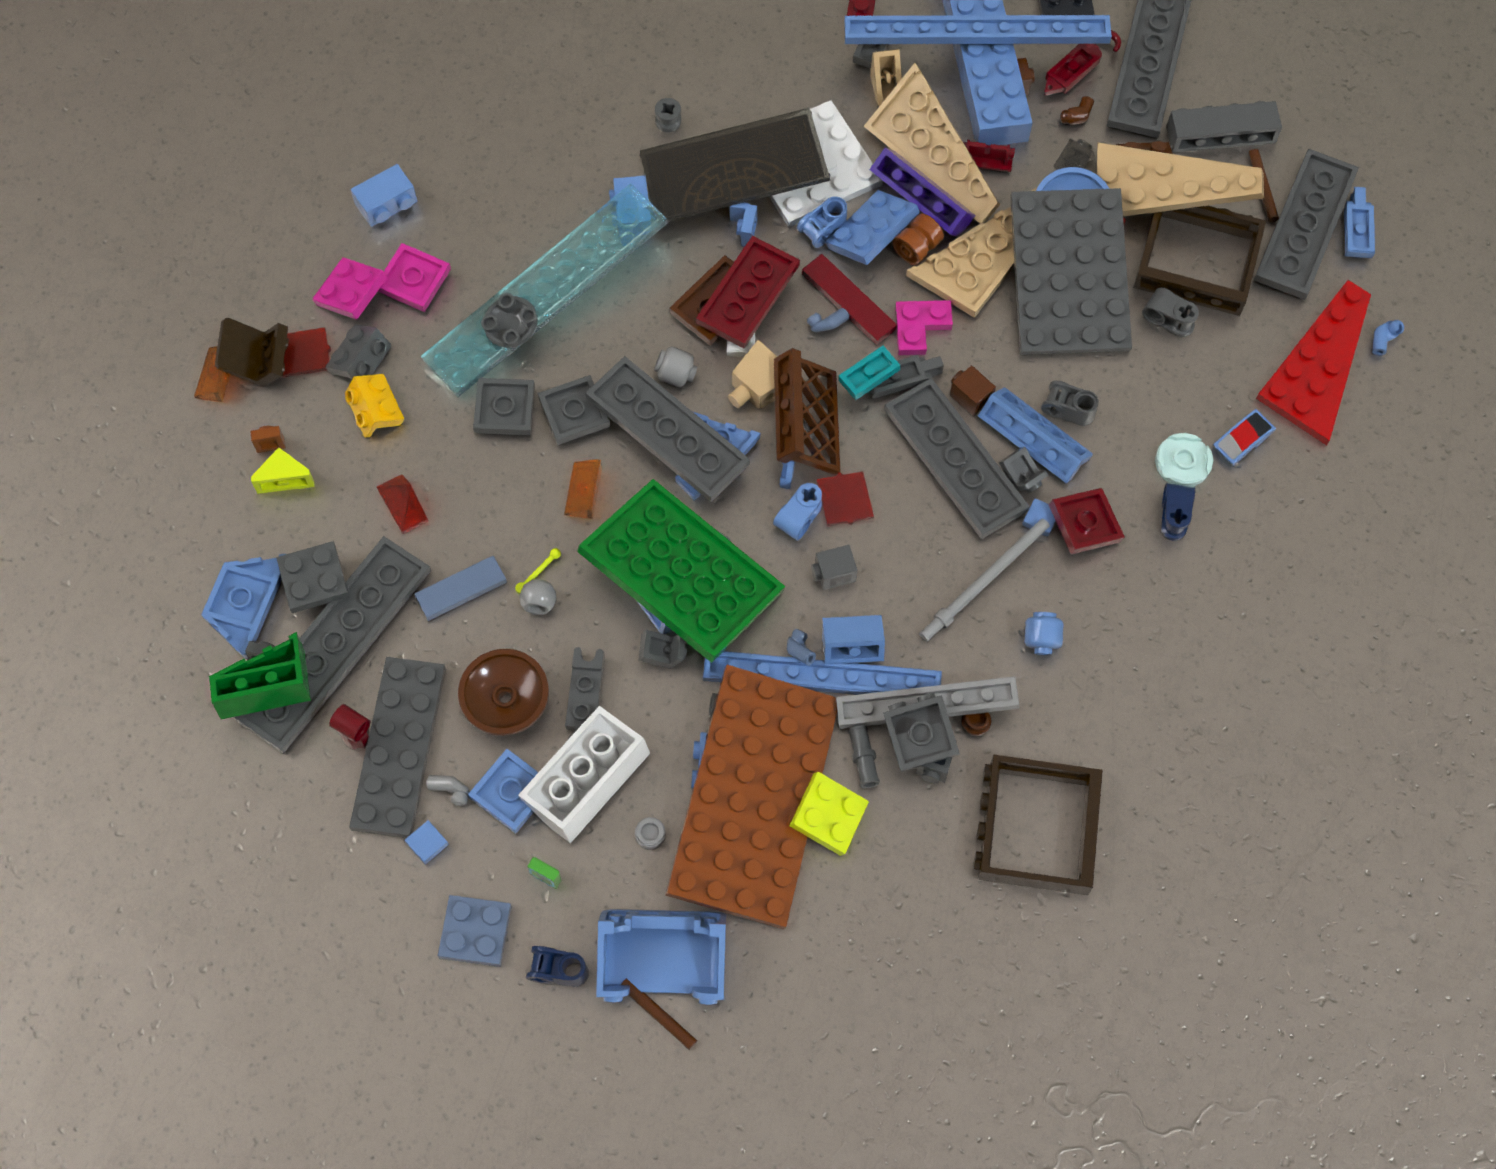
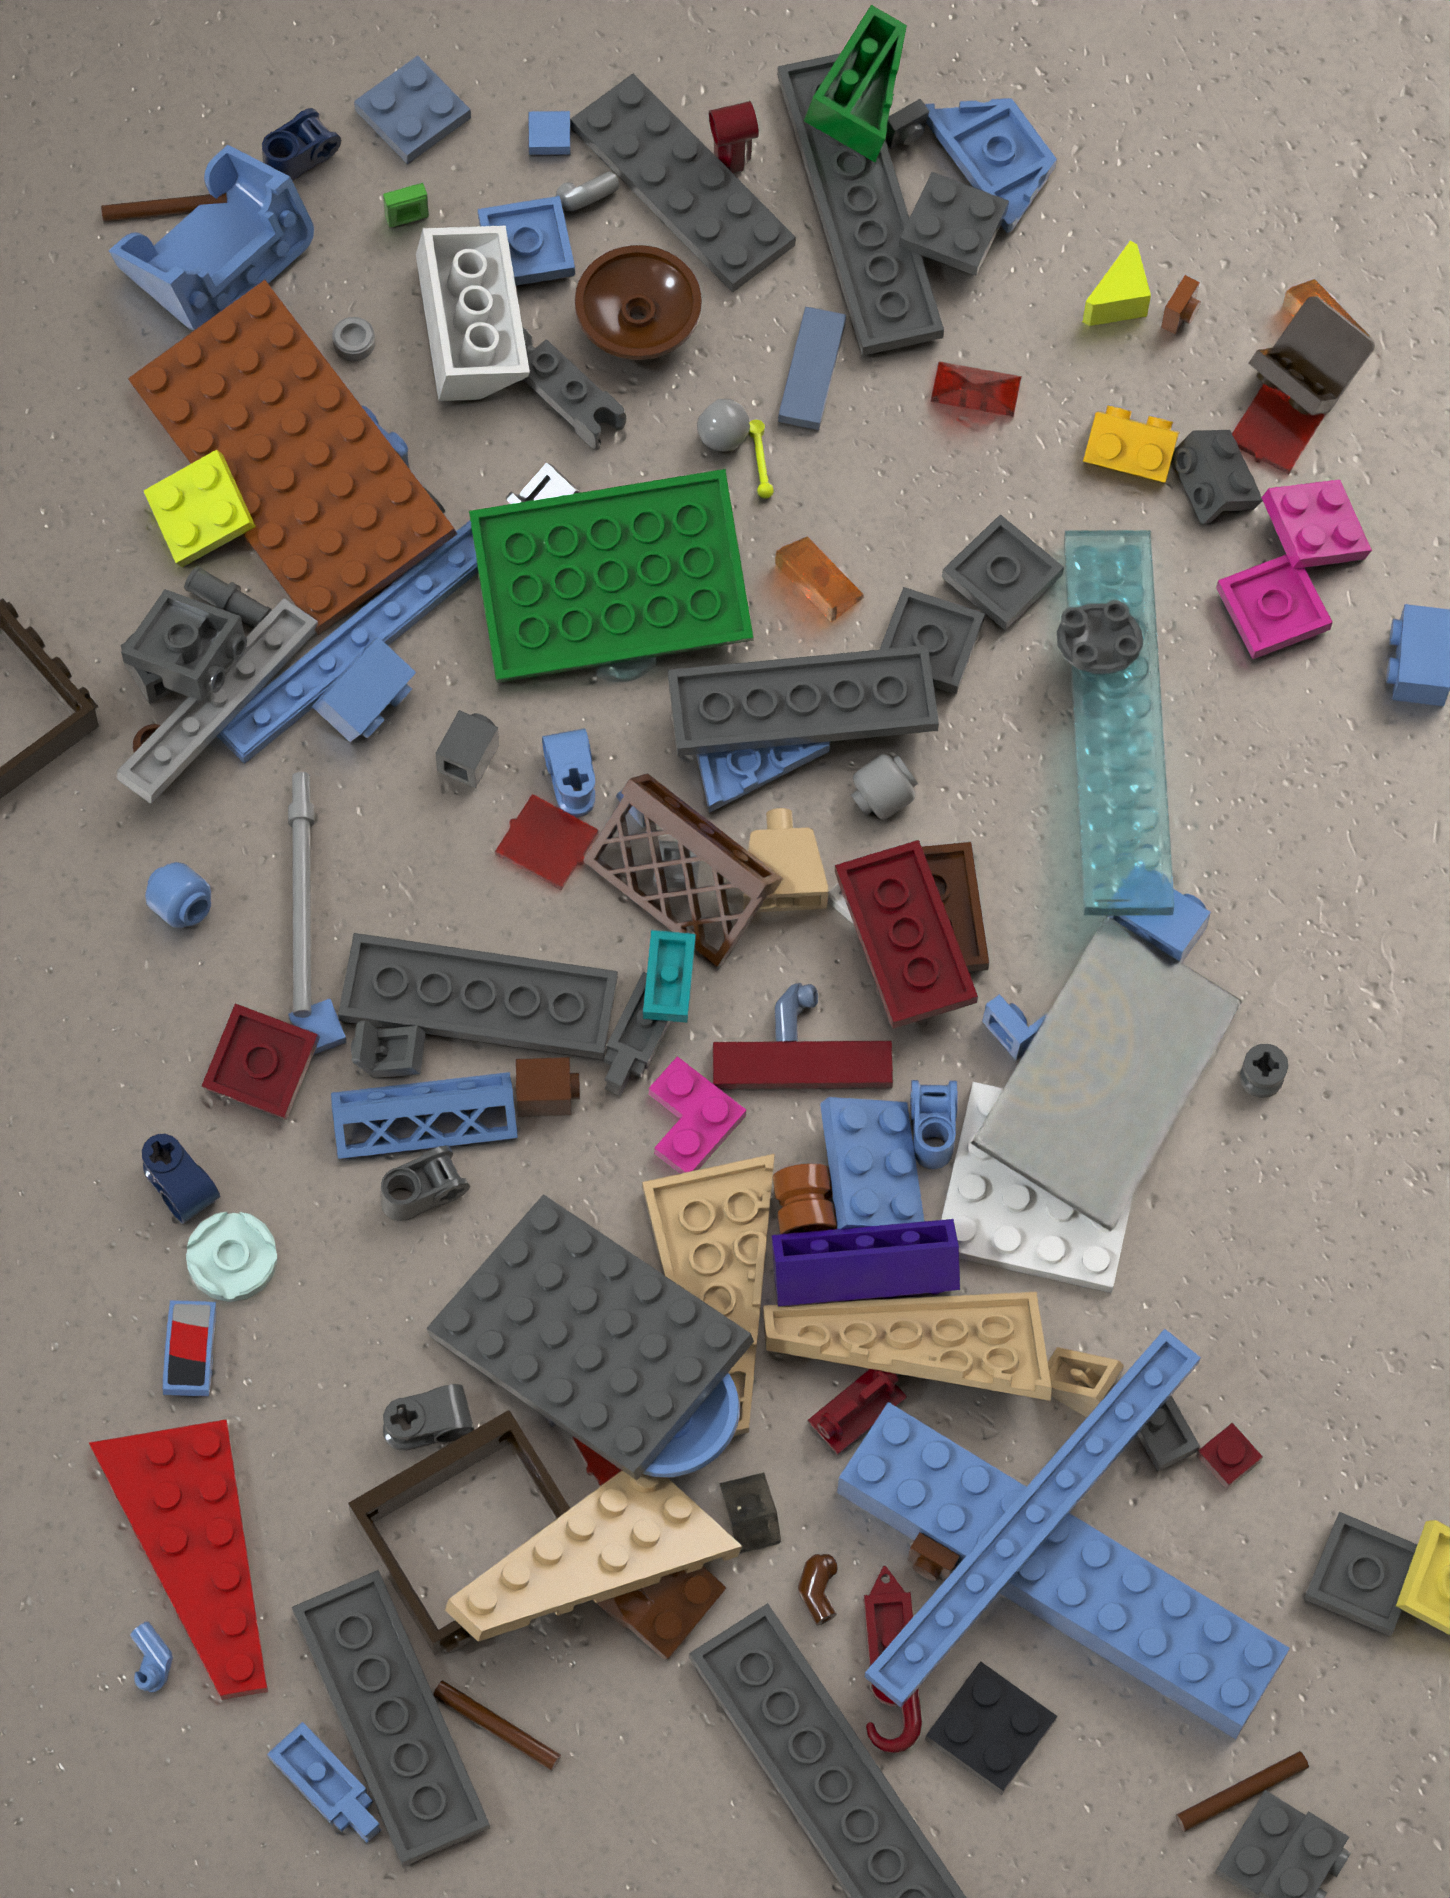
camera: 130 degrees right, 0 degrees up
sand blue arm [786,629,816,666] -> none
dark grey brick [1166,101,1282,153] -> none

